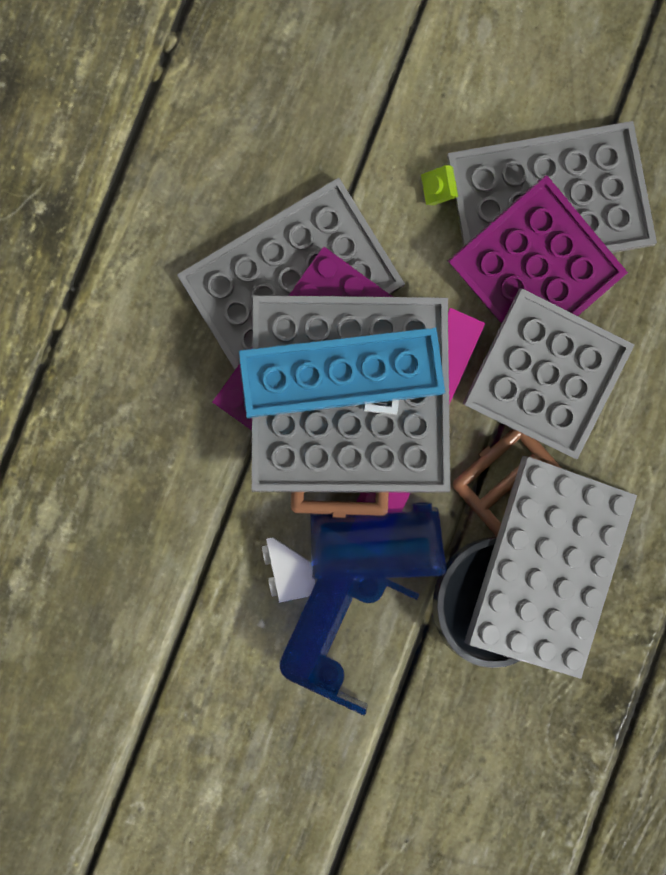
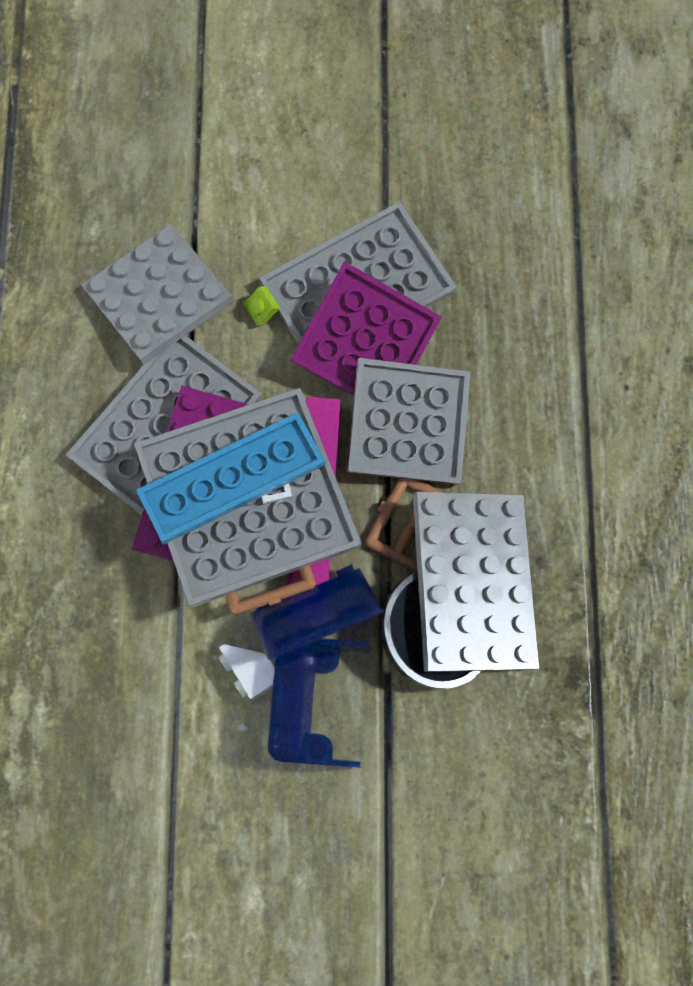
camera: 15 degrees left, 10 degrees down
none -> light grey plate [82,224,234,365]

